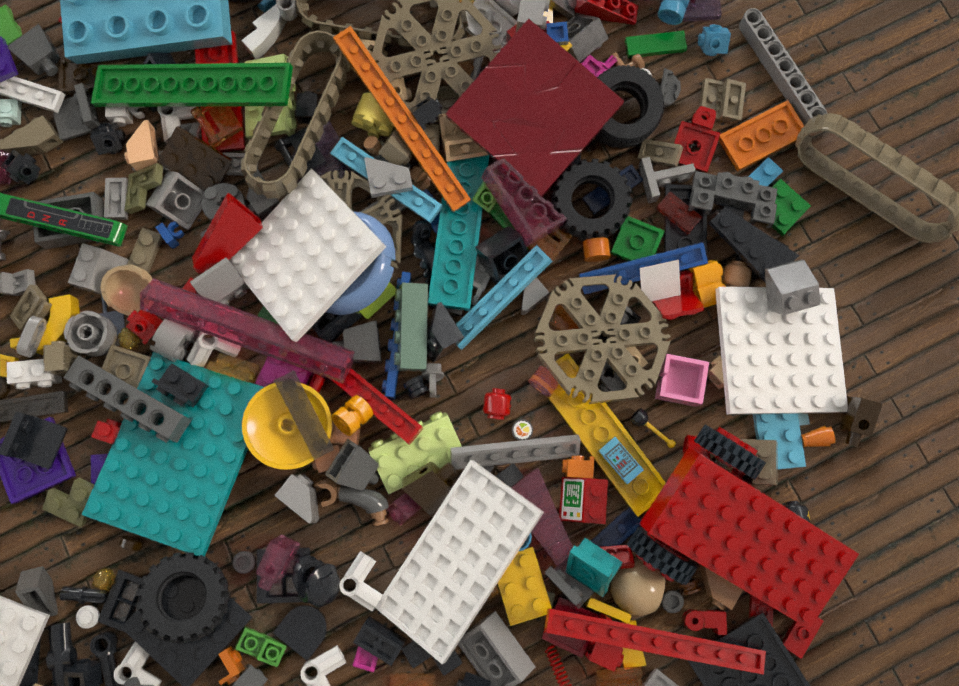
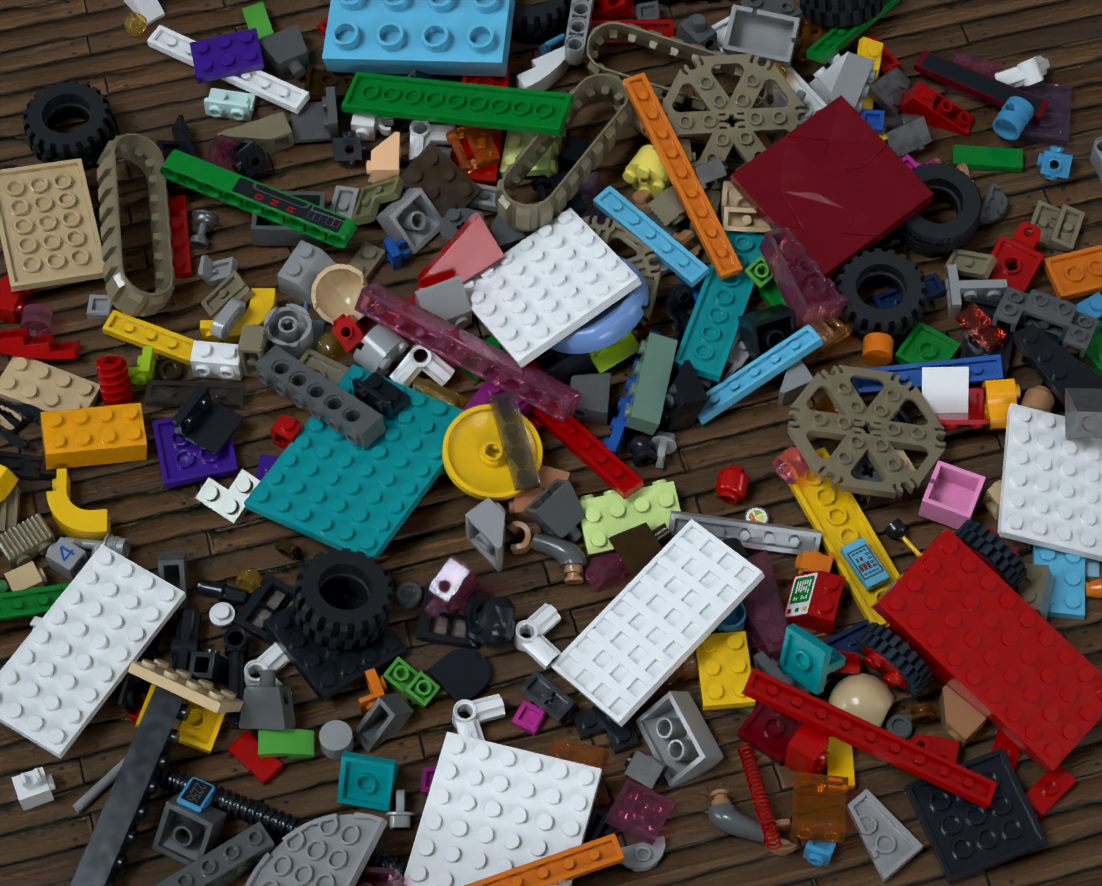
camera: 15 degrees right, 20 degrees down
light orange wheel [331,395,373,436] -> none
light grey wing [364,157,413,198] -> none

